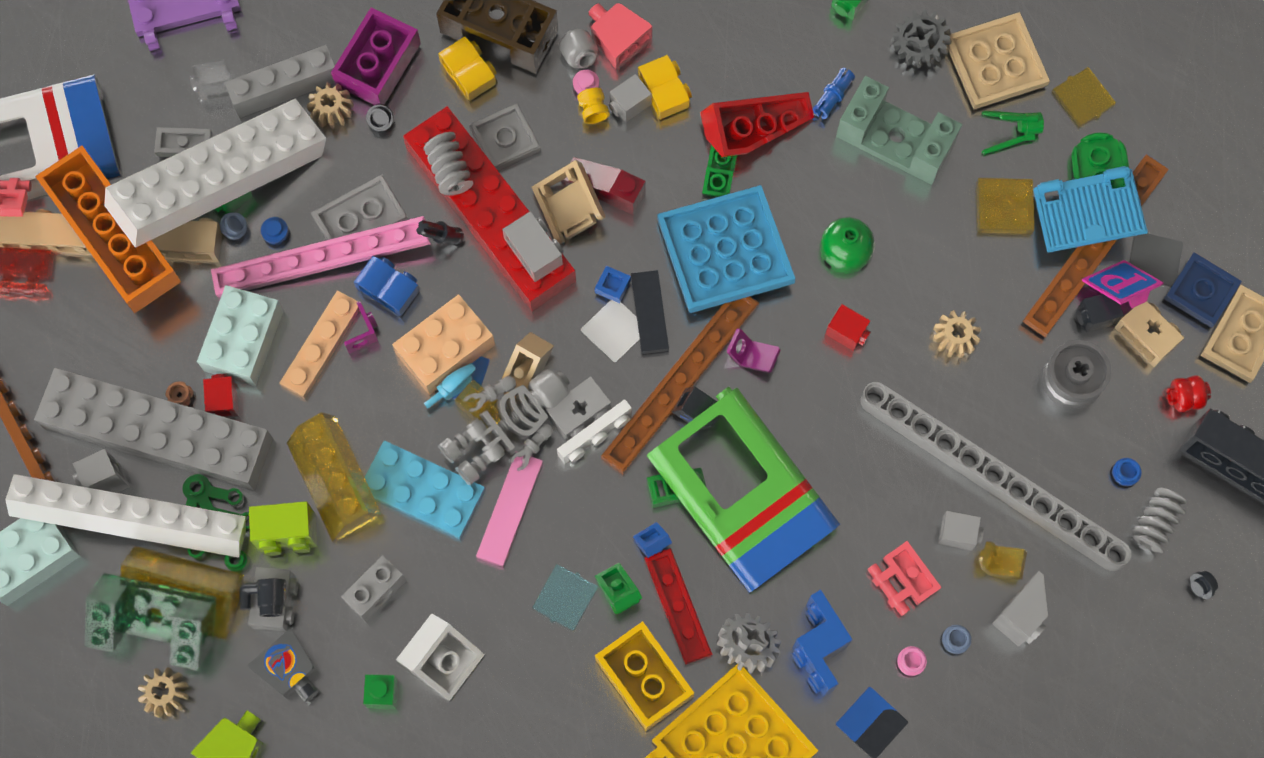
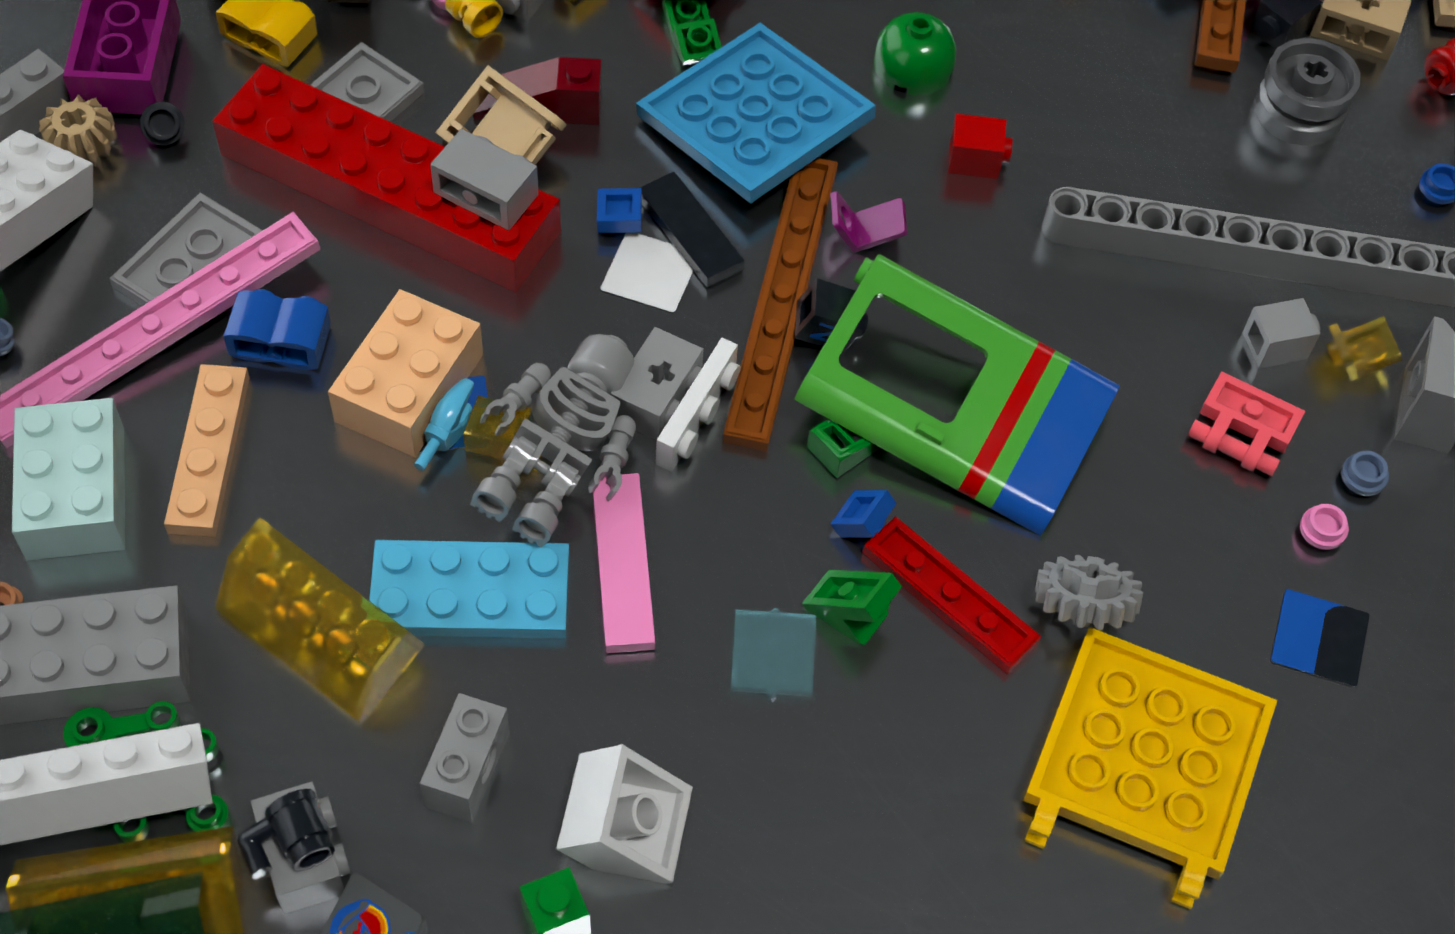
camera: 30 degrees left, 15 degrees down
red brick [203,374,239,418] -> none
lime brick [249,501,318,556] -> none
blue plate [261,217,289,244] -> none
magenta bracket [344,301,378,353] -> none
black axle [416,220,464,245] -> none
light grey piece [424,132,473,195] -> none
tan slope [502,332,554,399] -> none
yellow brick [595,621,694,732] -> none
blue bracket [792,590,853,697] -> none
tan gear [933,310,981,358] -> none

